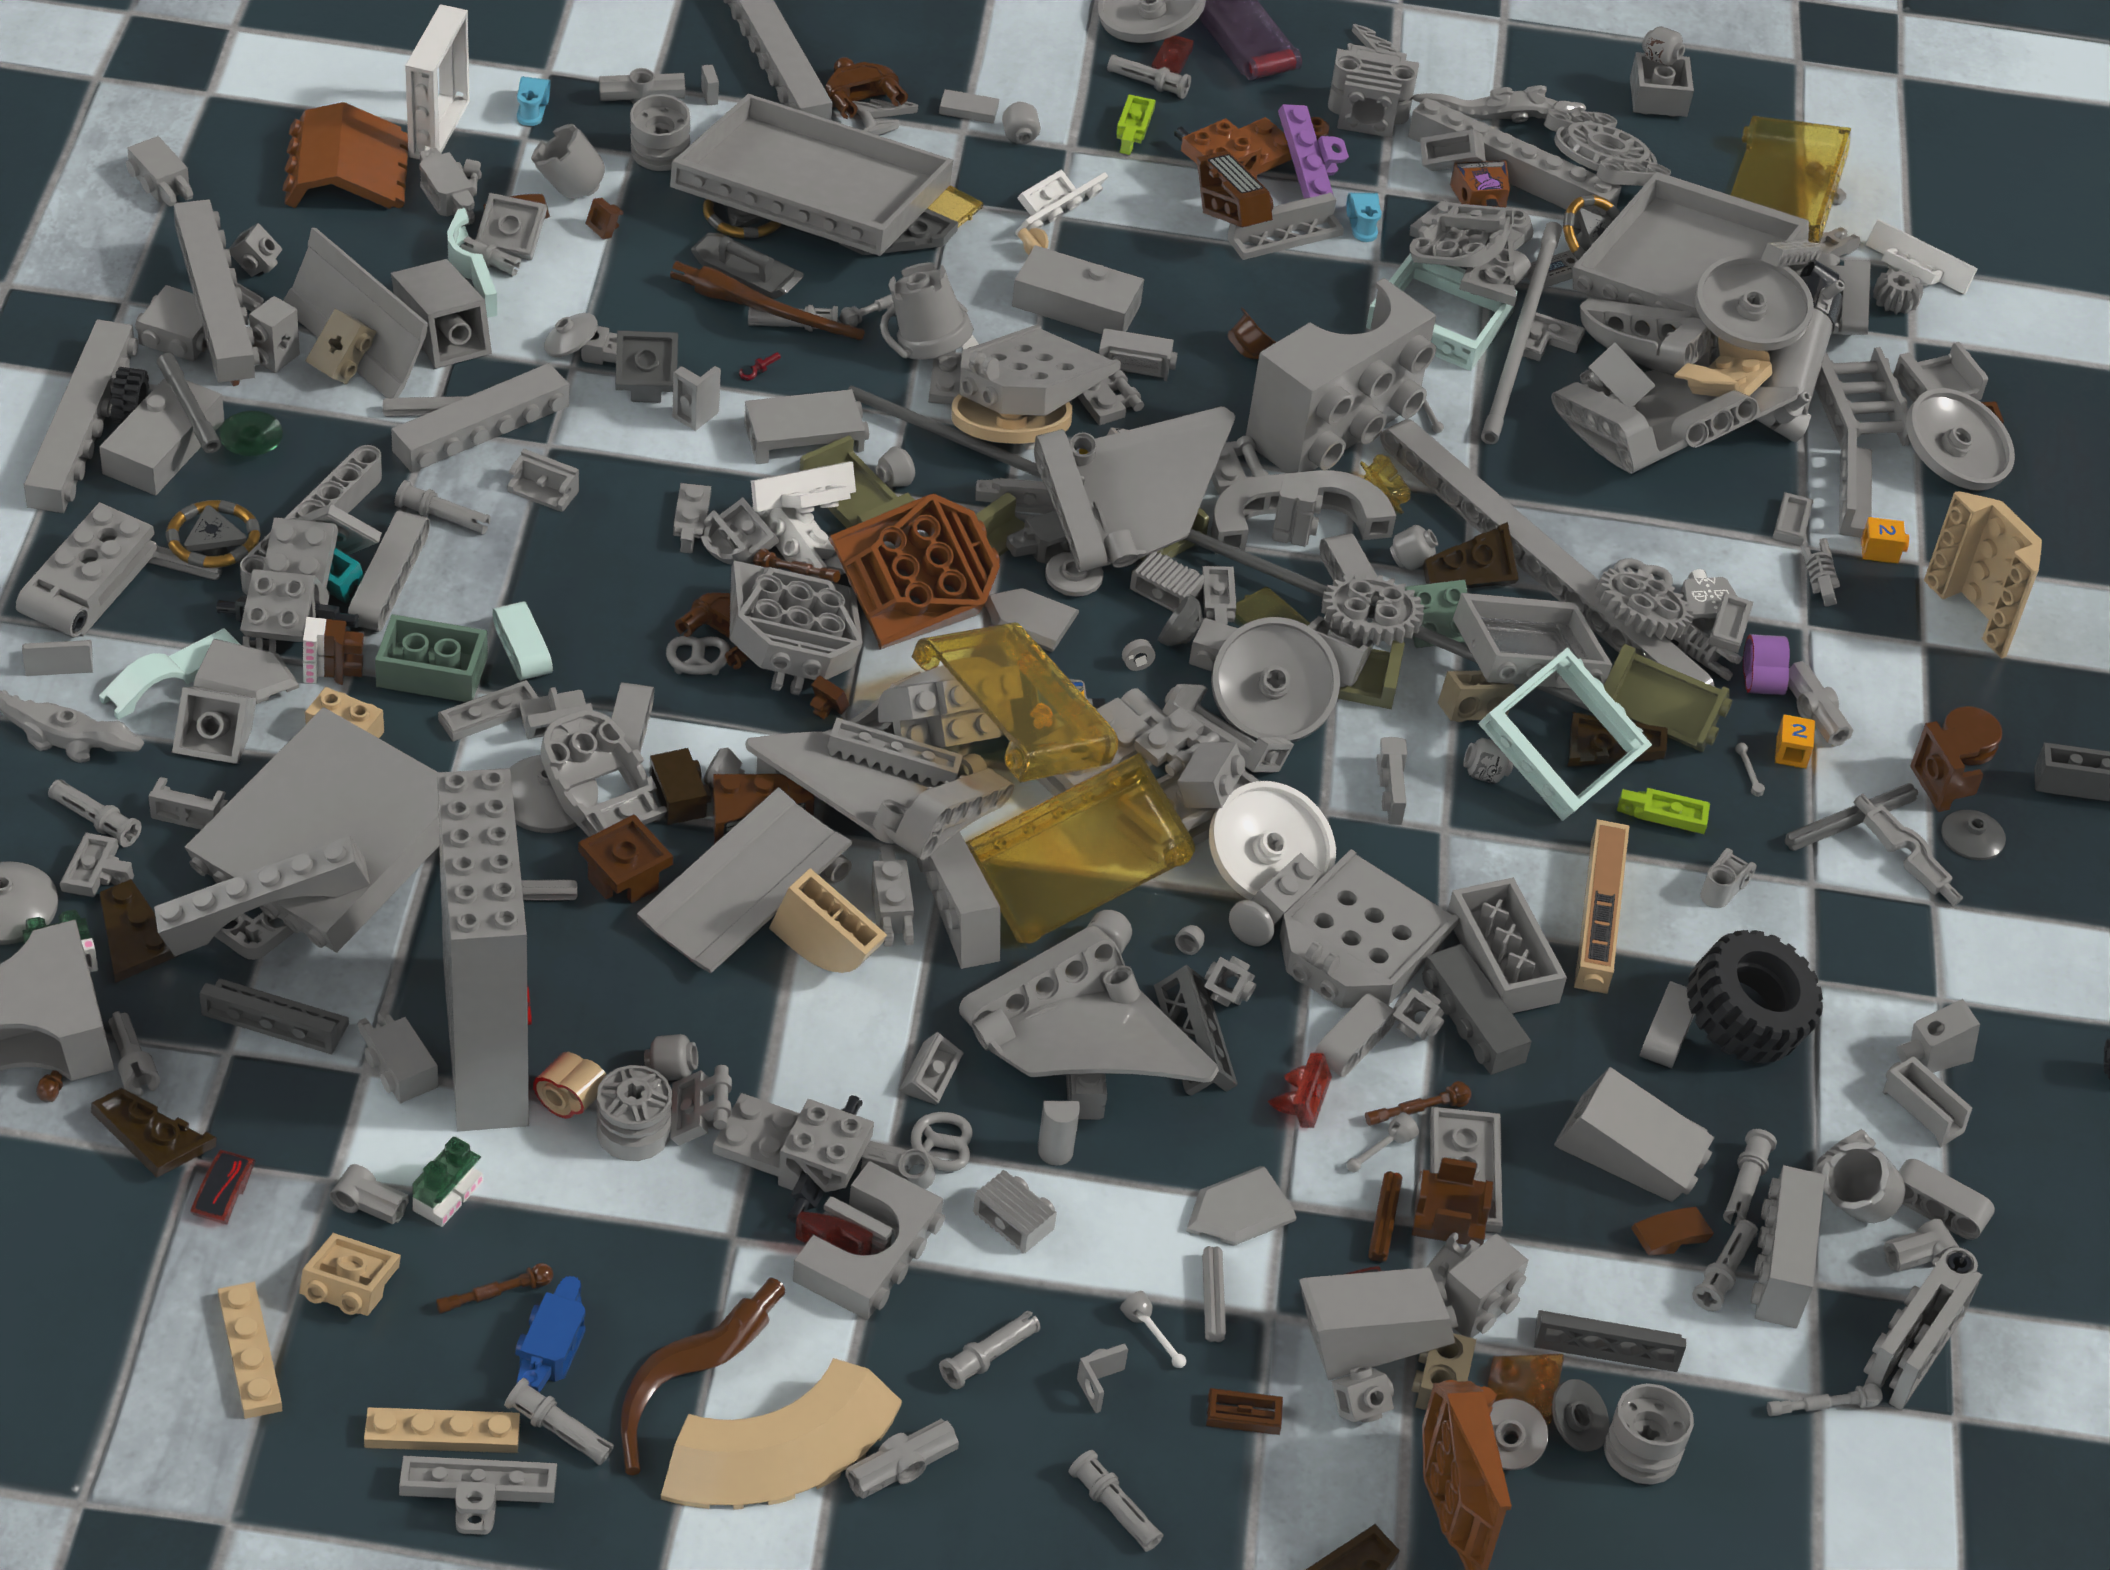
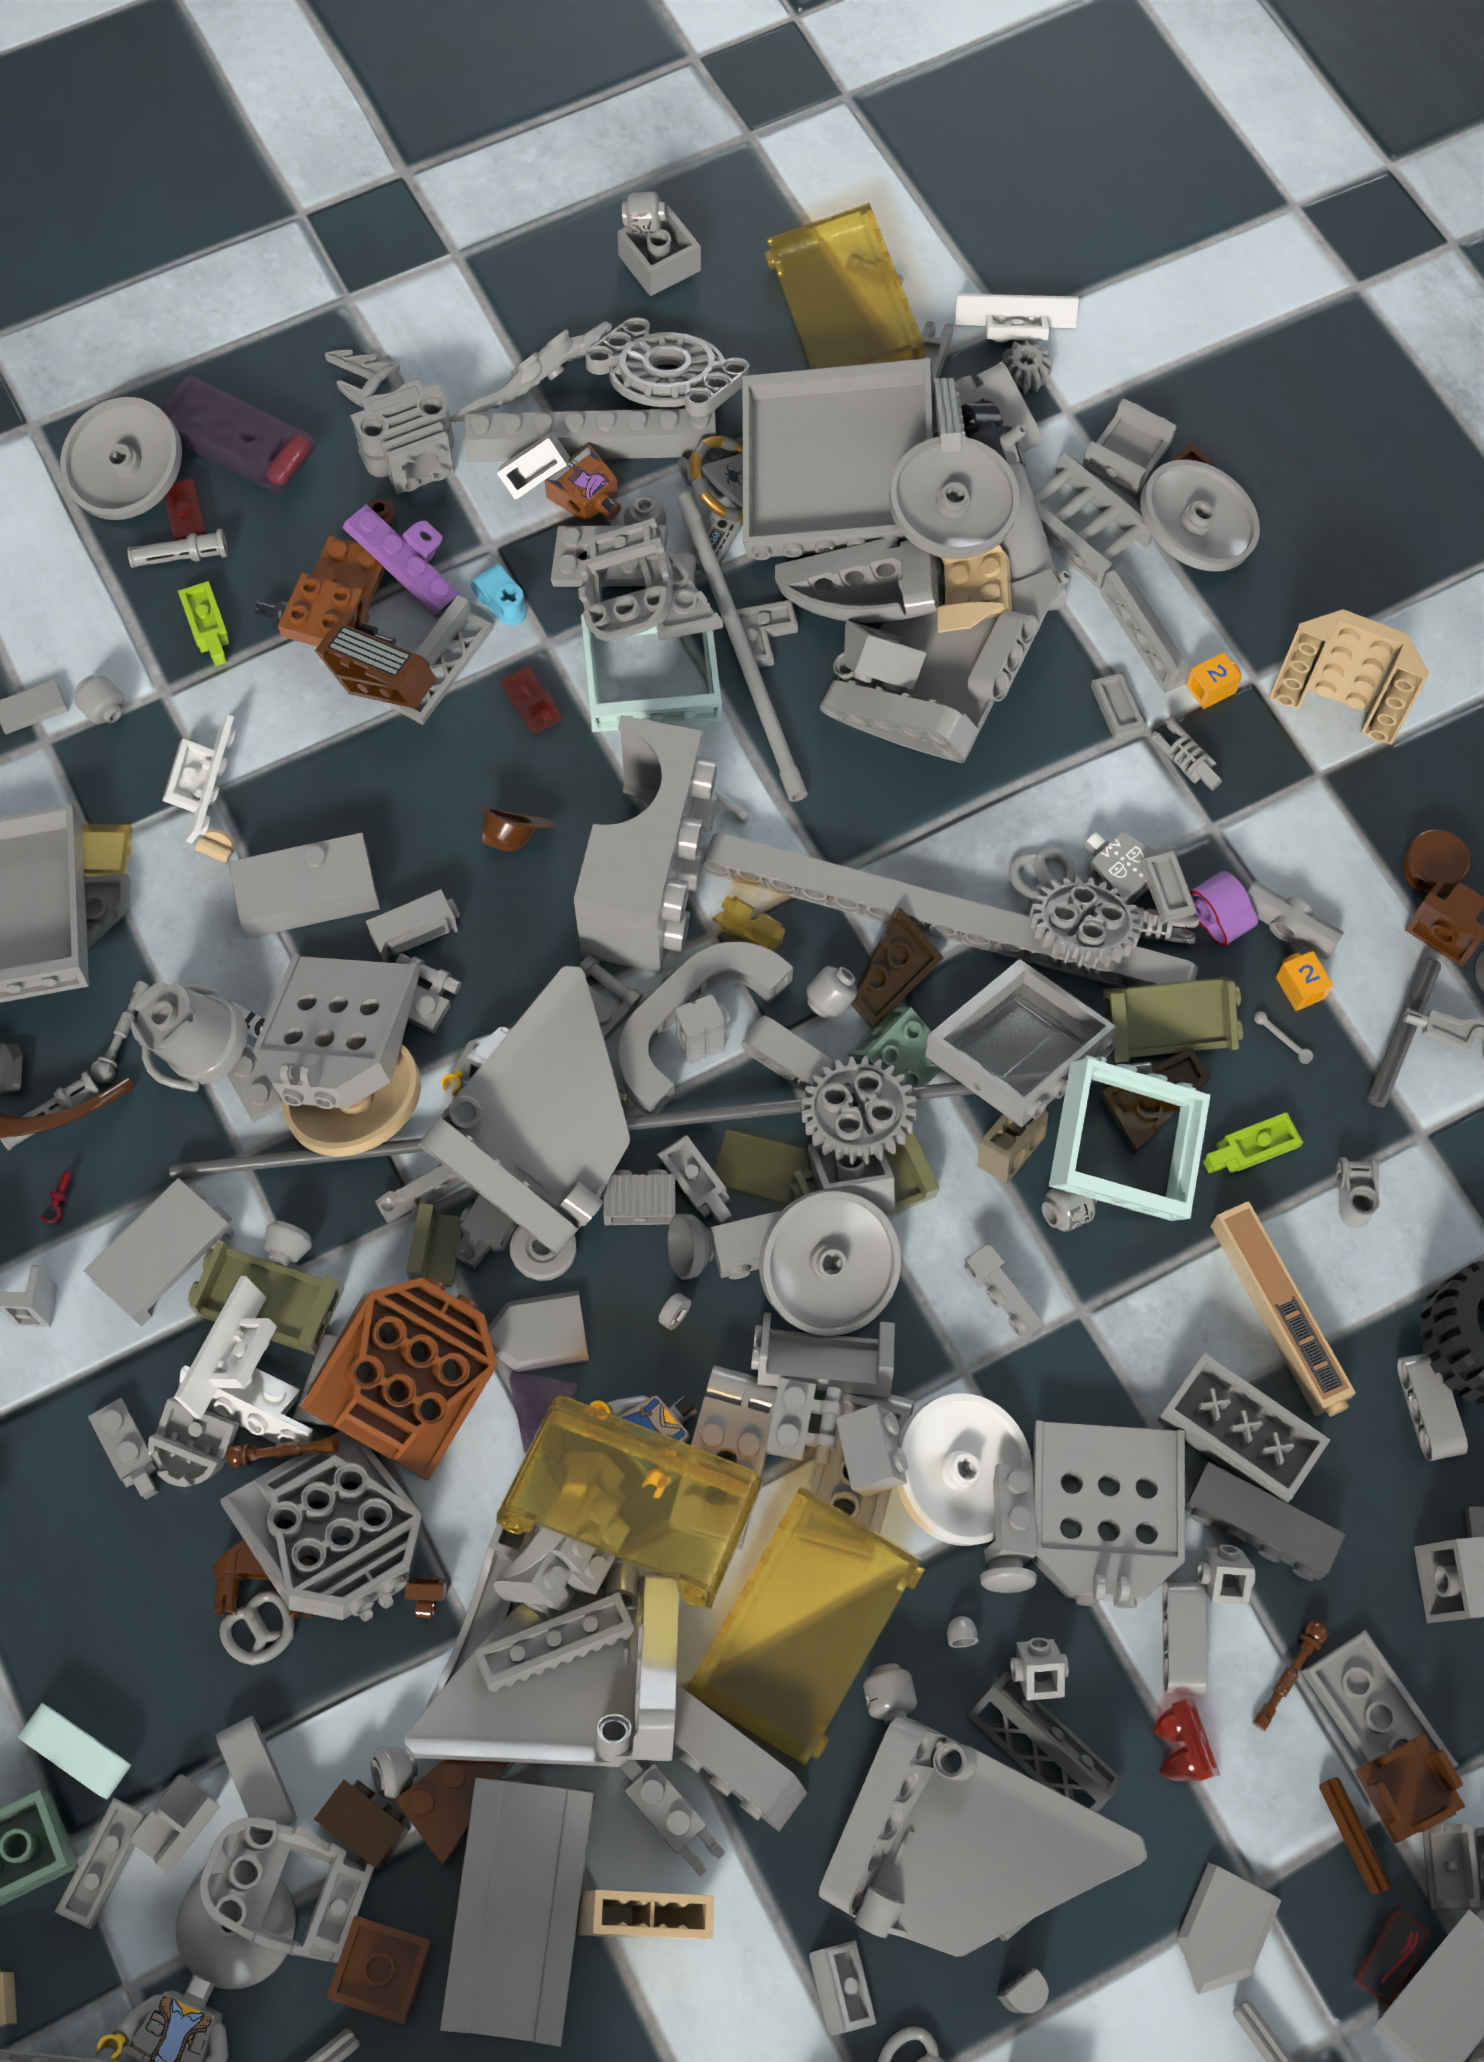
camera: 30 degrees left, 20 degrees up
light grey hinge [1347,1112,1419,1172] -> none
none -> clear red slope [500,666,563,735]

